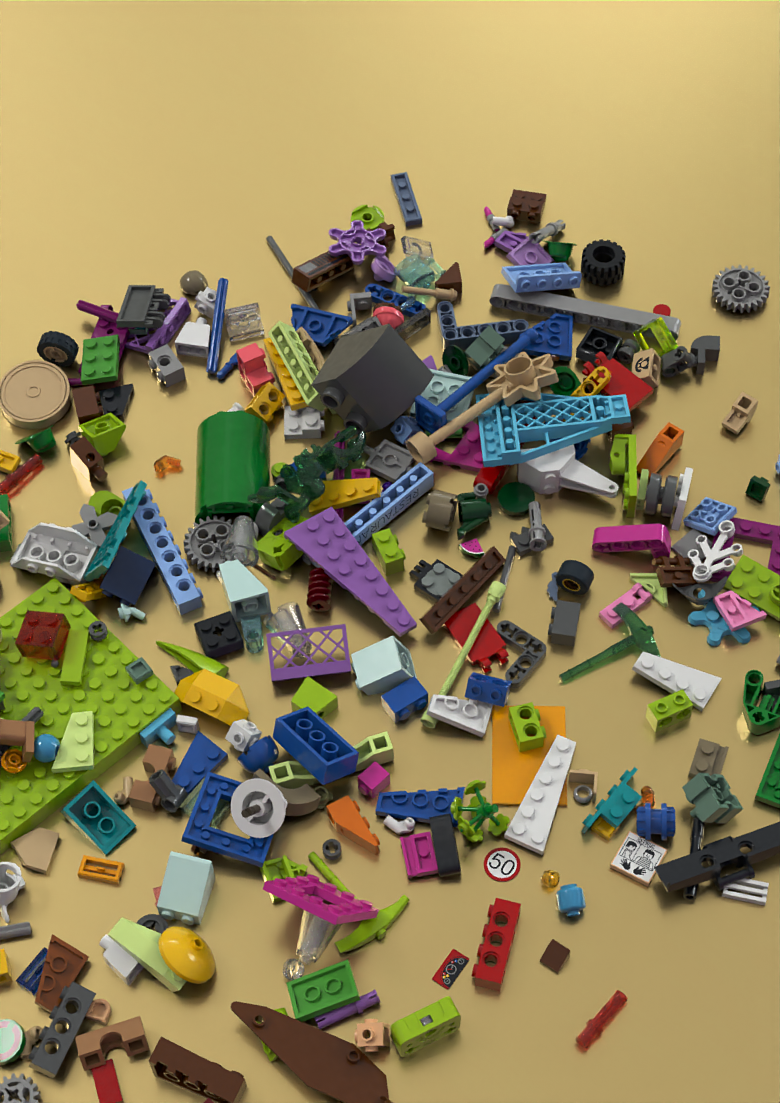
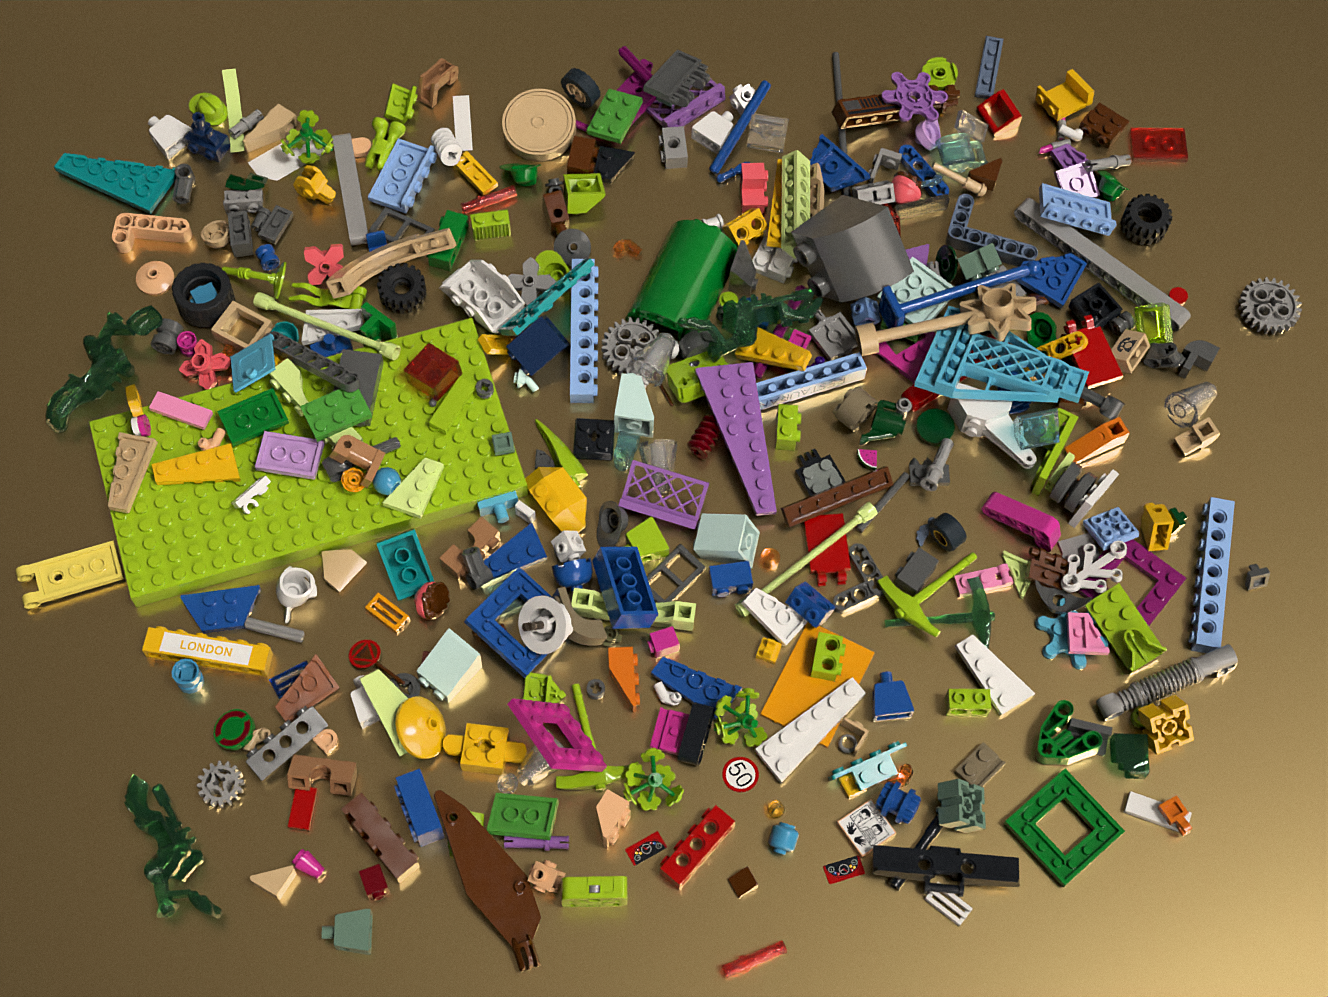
camera: 20 degrees right, 10 degrees up
tan arm [113,776,133,805] -> none
dark tan hair [180,270,208,296] -> none
none -> piece [348,639,405,685]
none -> blue brick [394,768,445,847]
none -> reddish brown hair [414,581,450,620]
none -> yellow brick [443,723,527,776]
none -> lime brick [470,209,511,241]
none -> dark grey dish [553,229,591,267]
none -> light nougat slope [596,789,631,849]
none -> dark grey piece [597,501,629,547]
none -> lime plant [623,748,684,811]
none -> dark grey window [647,544,706,603]
none -> flat silver slope [728,240,758,296]
none -> yellow tile [756,637,782,665]
none -> clear orange piece [760,548,780,570]
none -> sticker [823,855,865,884]
none -> blue torso [872,671,914,722]
none -> lime piece [877,552,977,637]
none -> red tile [976,89,1022,136]
none -> clear light blue slope [1013,408,1060,450]
none -> yellow panel [1035,69,1094,121]
none -> dark grey axle [1081,386,1125,420]
none -> clear red tile [1129,128,1188,163]
none -> yellow torso [1141,503,1174,551]
none -> clear cone [1164,382,1217,428]

